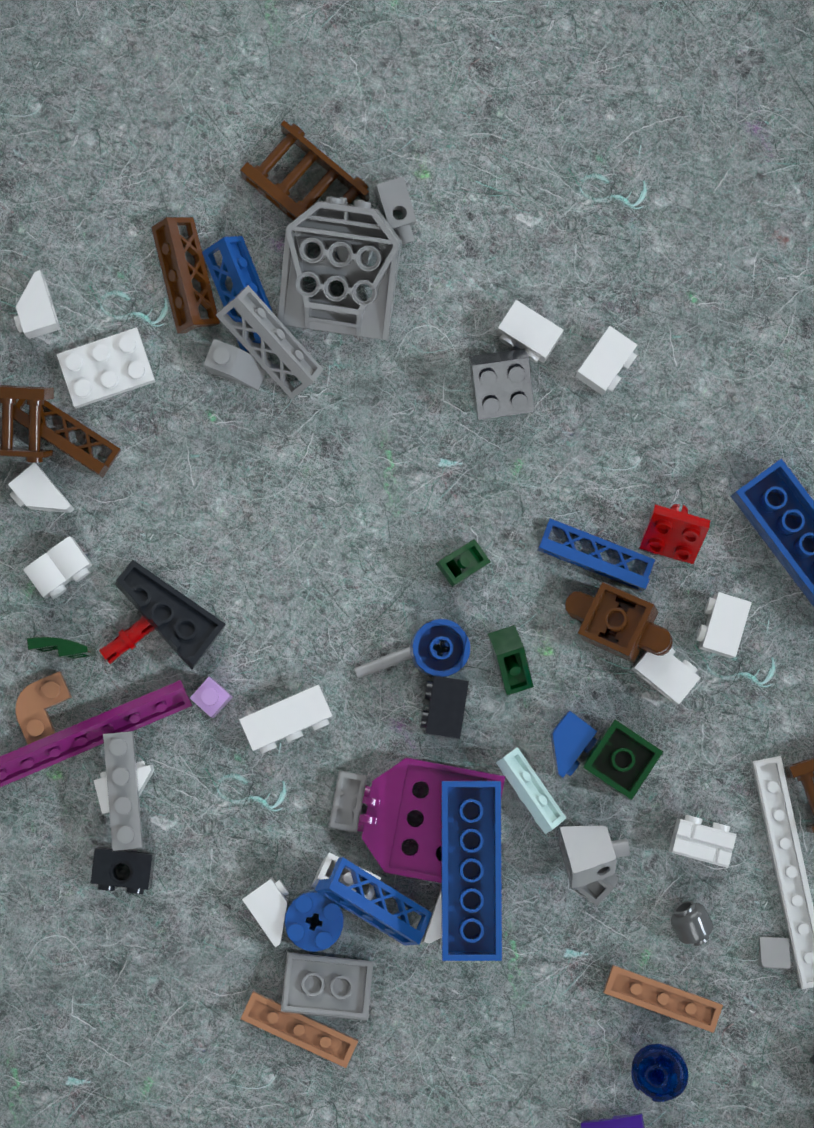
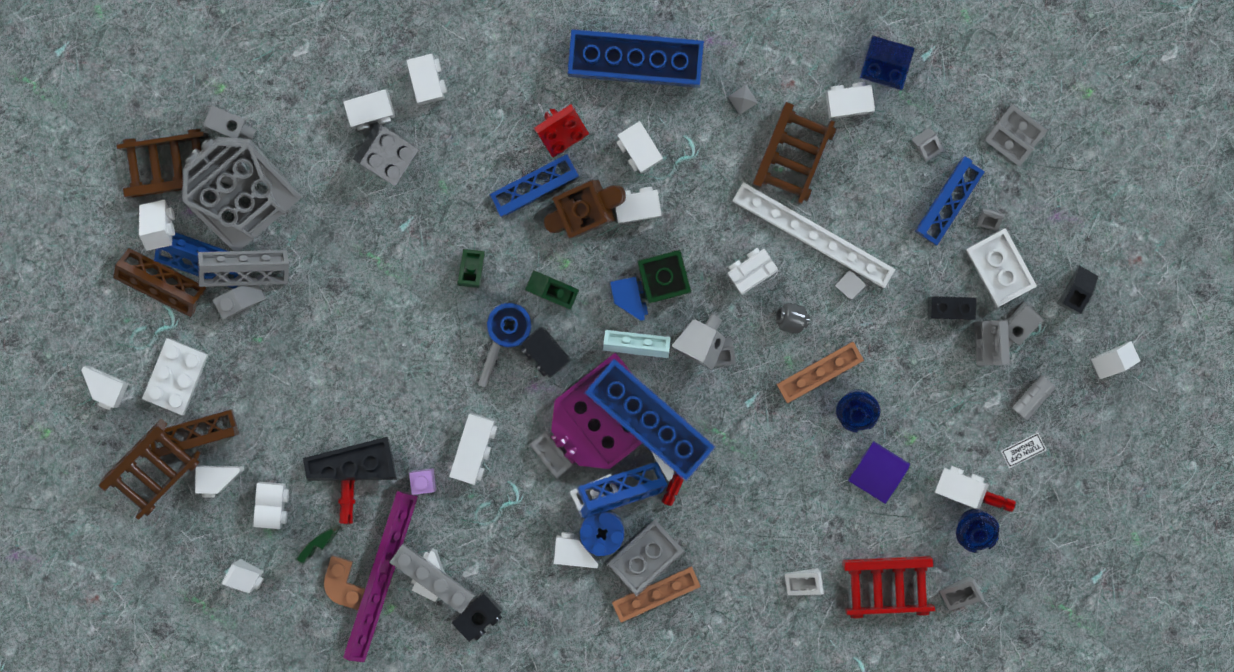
camera: 45 degrees left, 5 degrees up
none -> white brick [139,200,175,251]
none -> red axle [662,471,684,506]

